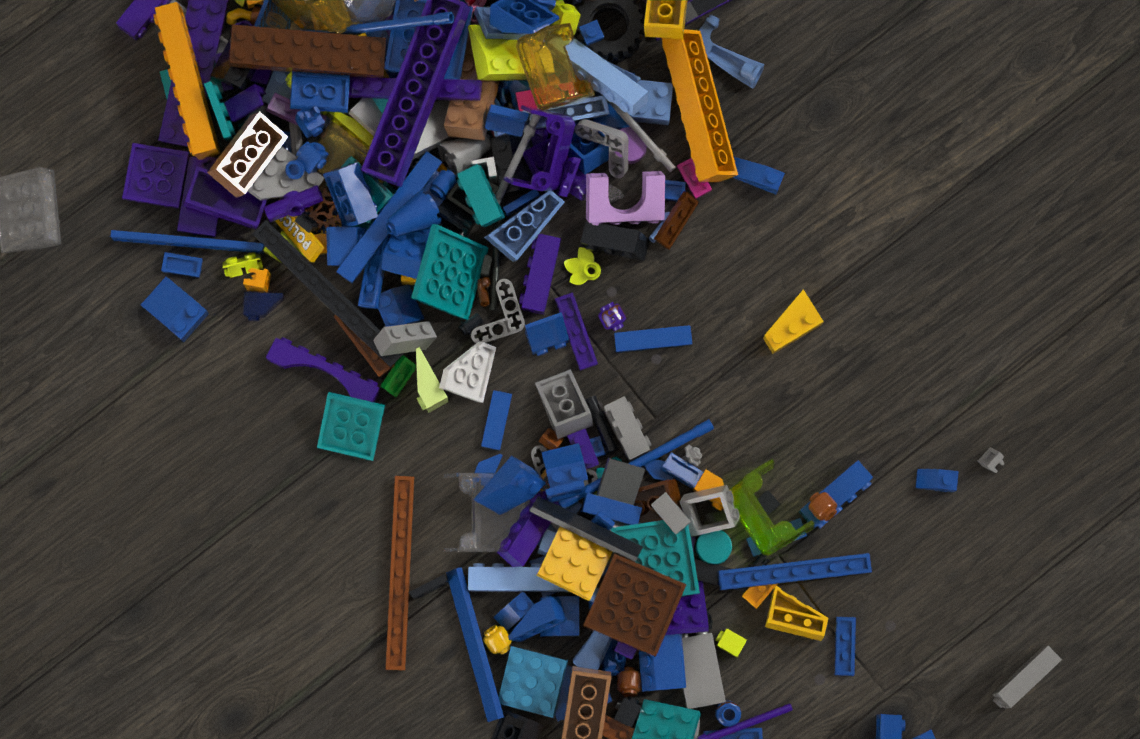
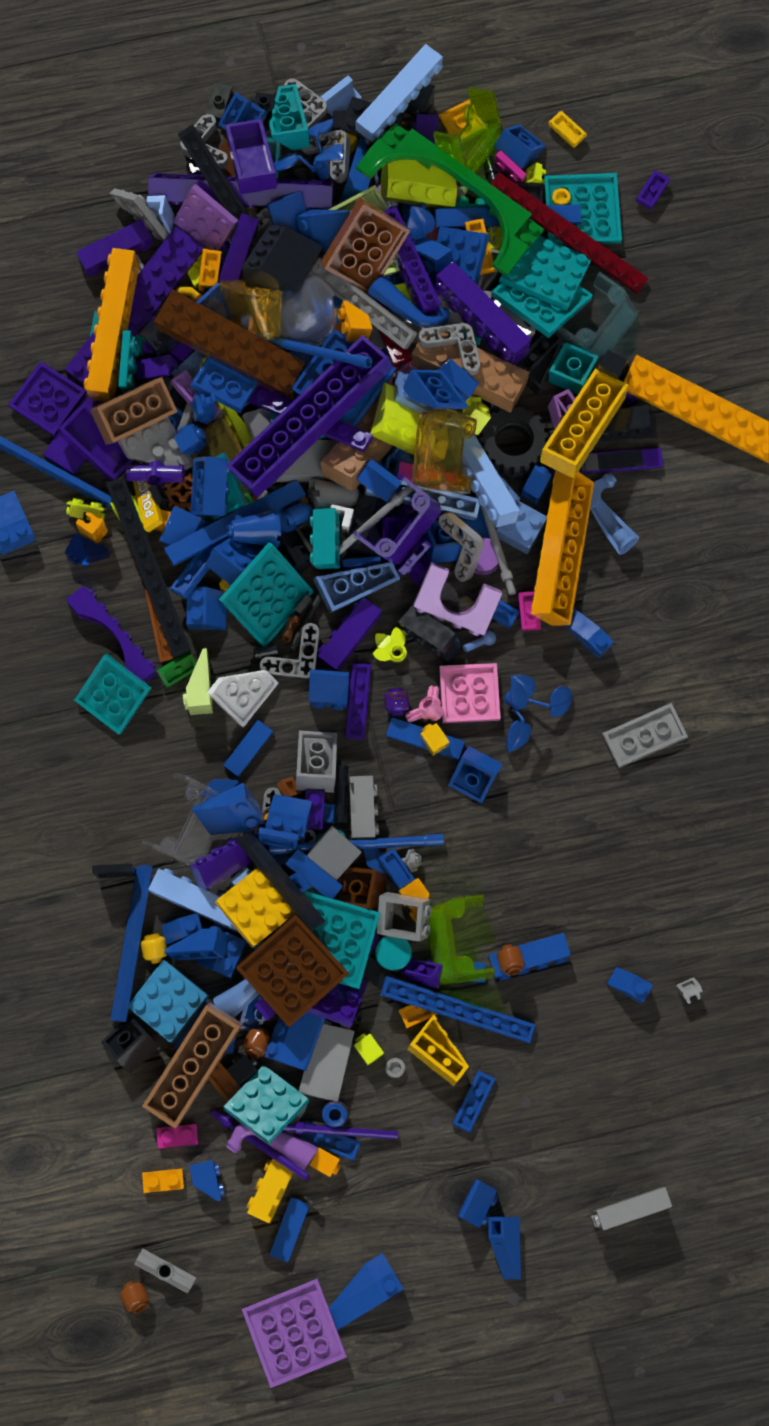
camera: 25 degrees right, 5 degrees down
blue tile [161,252,203,278] -> none
blue plate [285,160,305,180] -> none
light grey brick [373,321,437,356] -> none
dark orange plate [386,476,415,671] -> none
blue plate [579,20,604,46] -> none
light grey tile [651,492,691,535] -> none
reddish brown tile [654,191,699,250] -> none
black tile [753,490,781,517] -> none
yellow wedge [763,289,824,354] -> none
none -> light grey tile [385,1058,405,1078]
none -> dark purple slope [401,957,443,988]
none -> bright pink axle [405,686,444,722]
none -> yellow brick [420,723,449,756]
none -> bright pink plate [439,663,500,723]
none -> blue slope [448,746,503,804]
none -> blue plant [504,675,572,752]
none -> blue slope [521,465,552,504]
none -> light grey tile [602,703,688,769]

